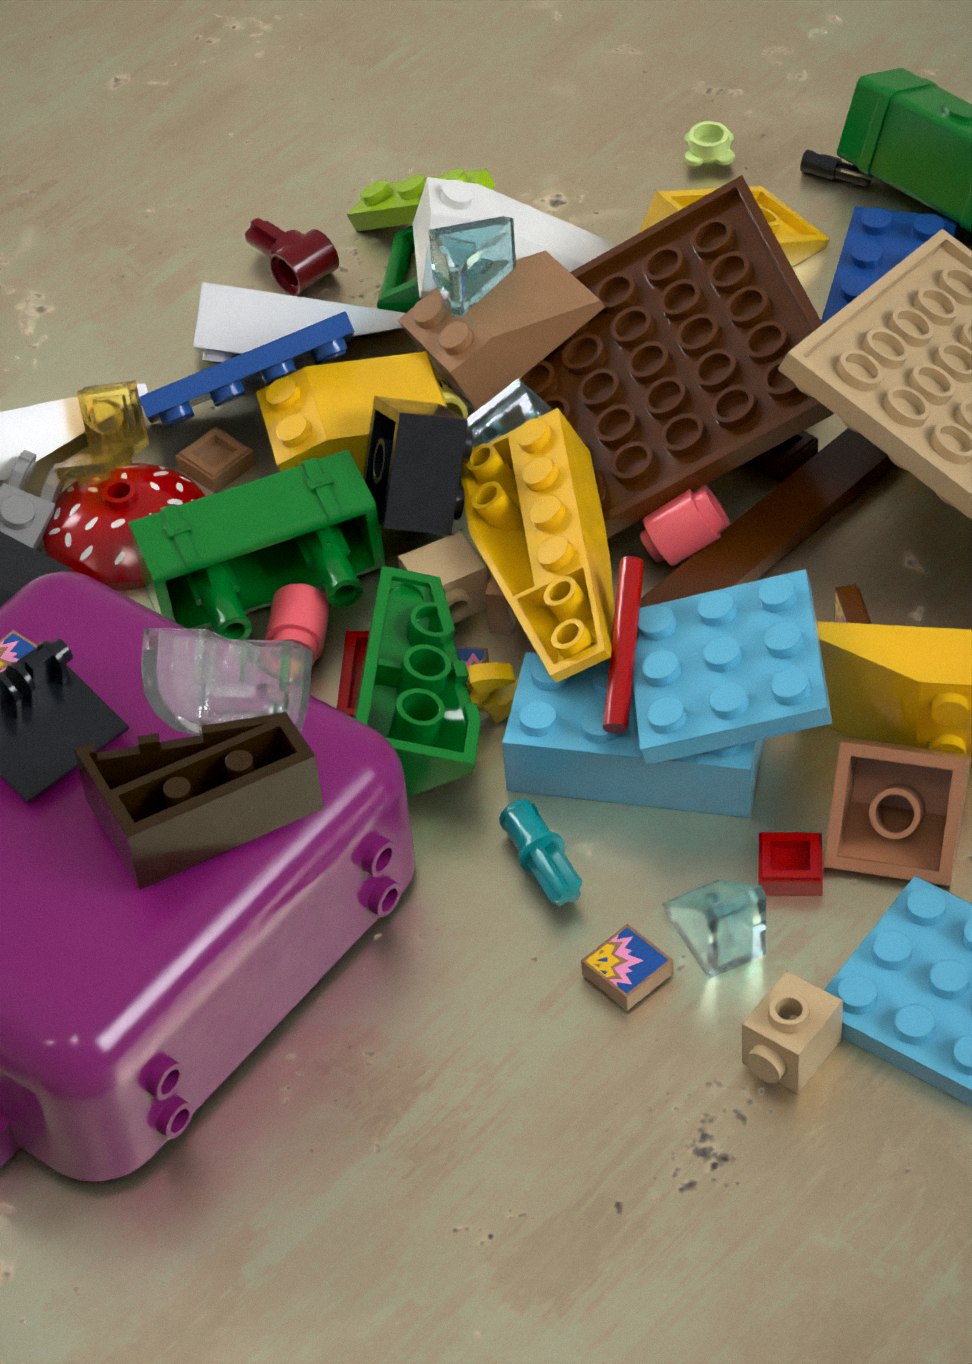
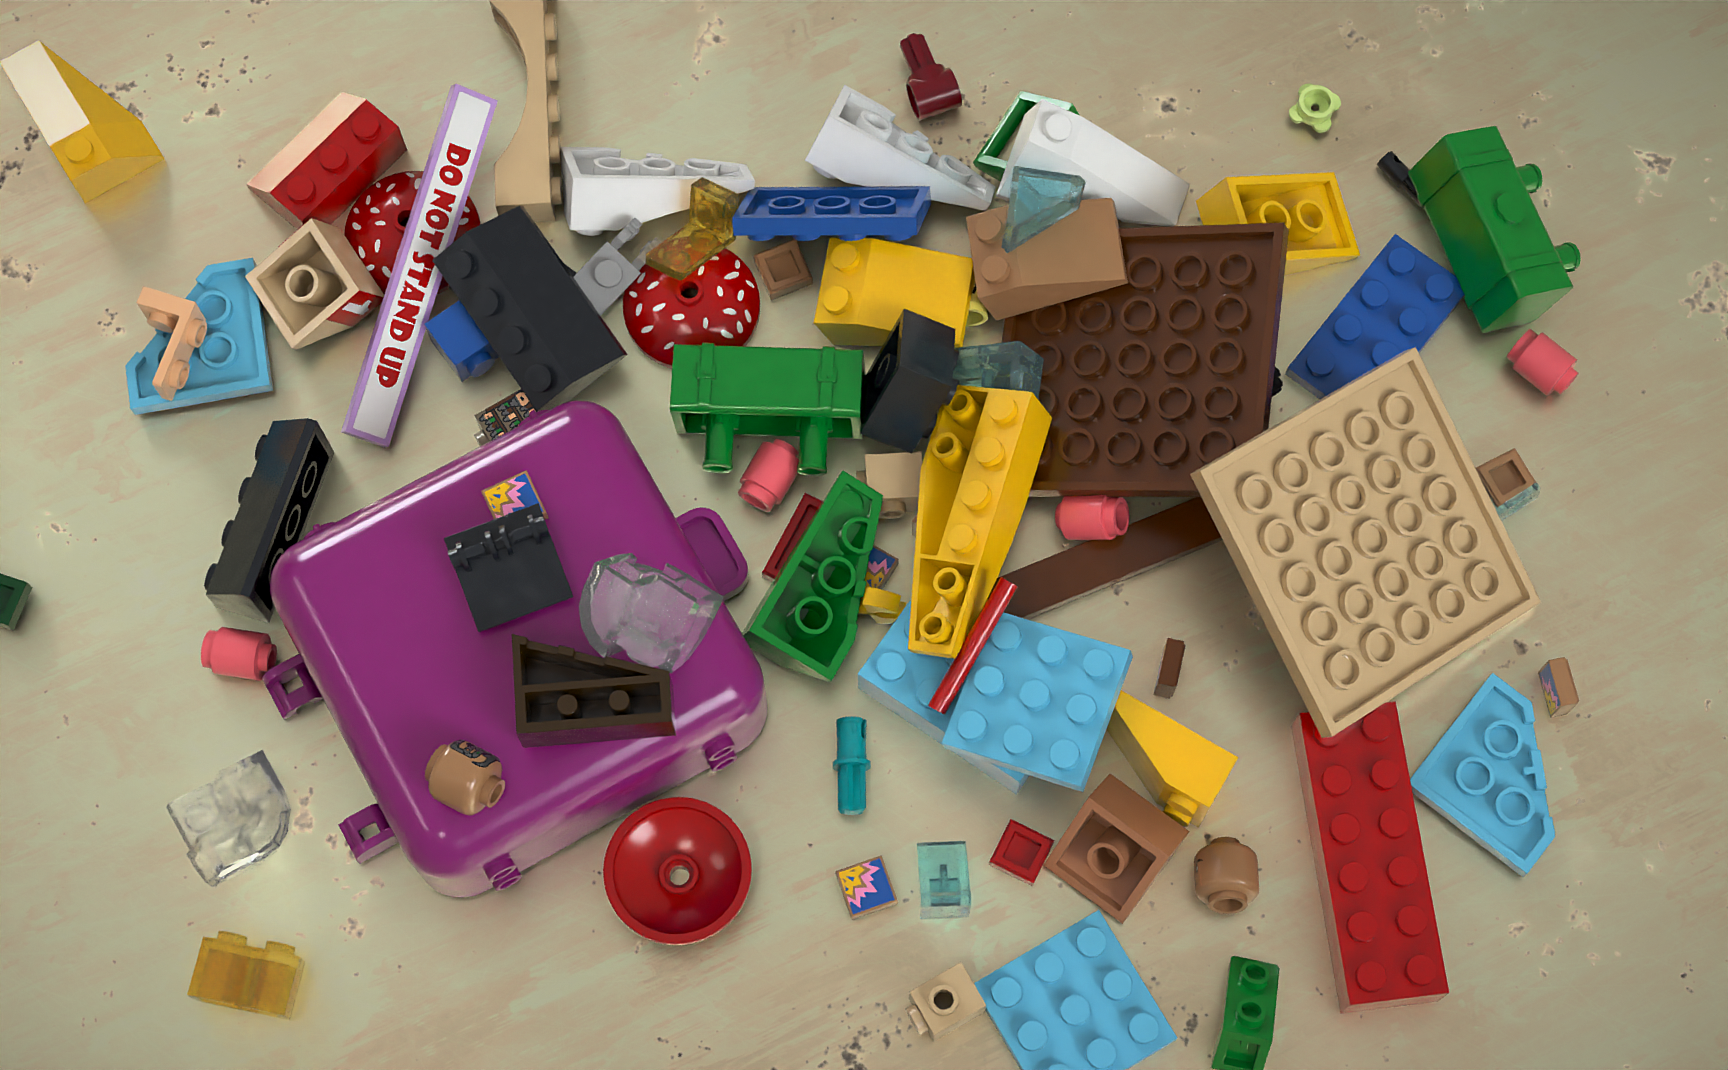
camera: 20 degrees right, 25 degrees up
lime plate [346,168,496,231] -> none
none -> medium nougat head [425,739,505,816]
none -> red dish [603,797,752,945]

